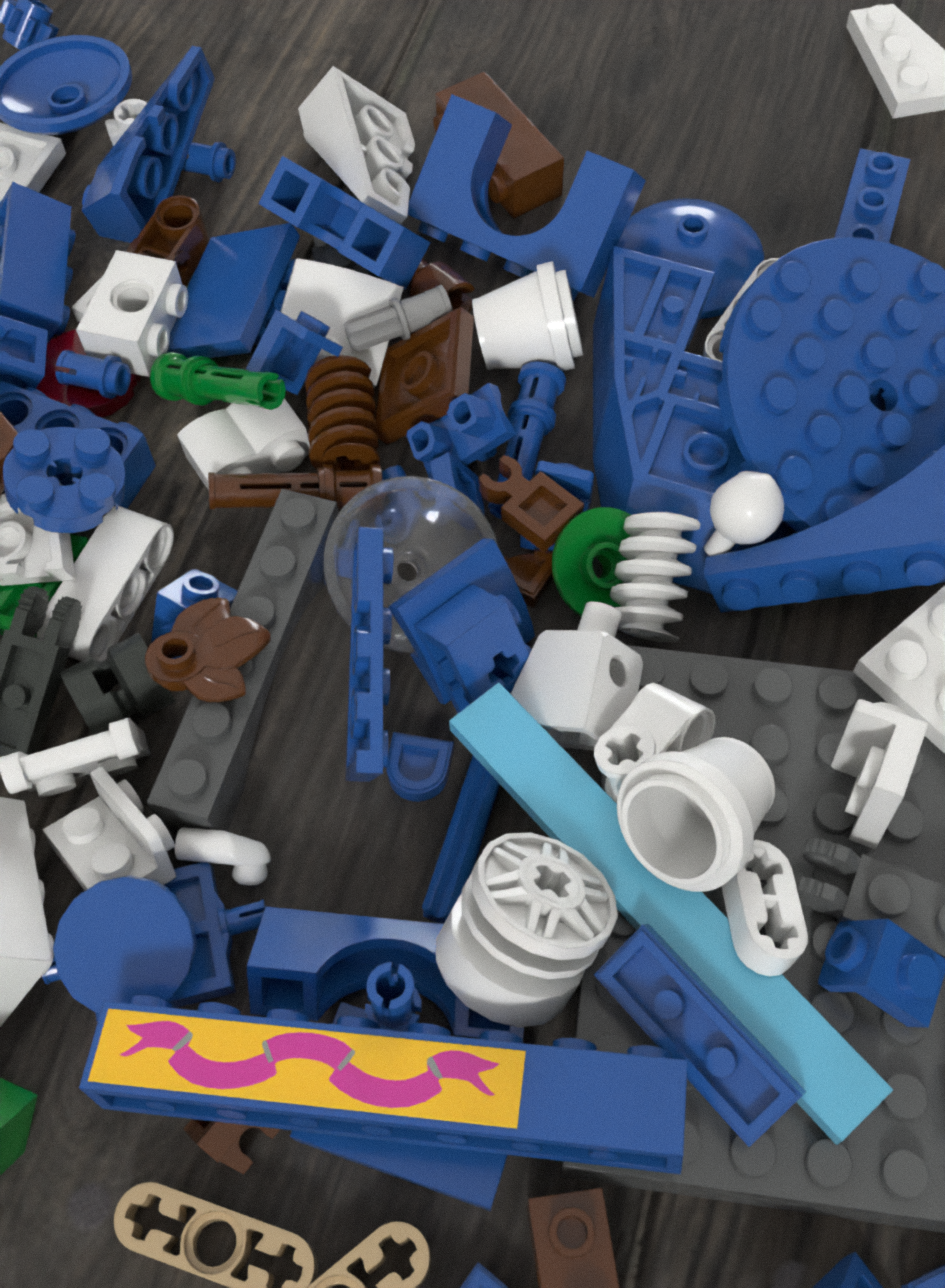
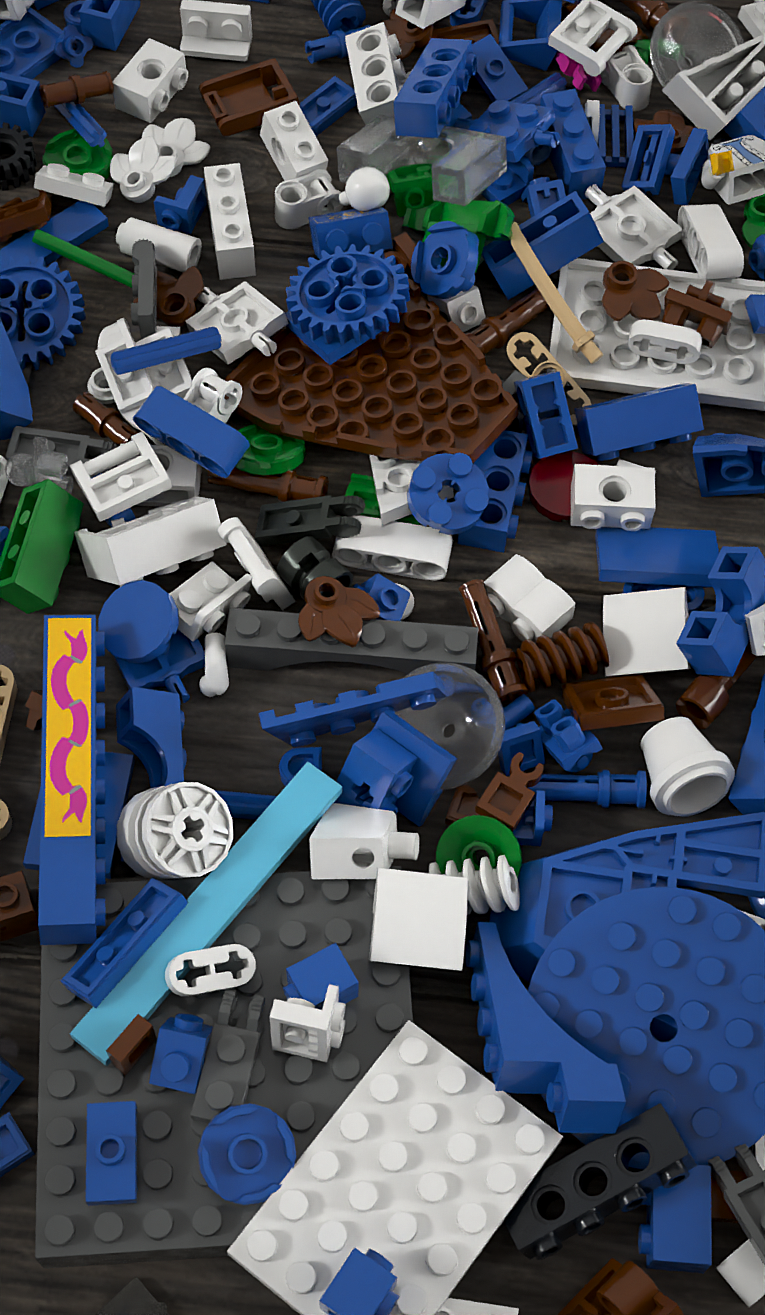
camera: 75 degrees right, 0 degrees up
blue pin [55,350,131,399] -> none
reddish brown piece [126,195,209,287] -> none
green pin [150,352,286,410] -> none
blue bracket [246,310,343,395] -> none
light grey axle [344,285,453,351] -> none
blue pin [365,962,422,1032] -> none
white piece [594,683,716,804] -> none
white piece [617,737,775,892] -> none
white piece [704,471,784,556] -> none
none -> reddish brown tile [106,1014,157,1075]
none -> blue brick [283,943,359,1010]
none -> white slope [369,868,468,971]

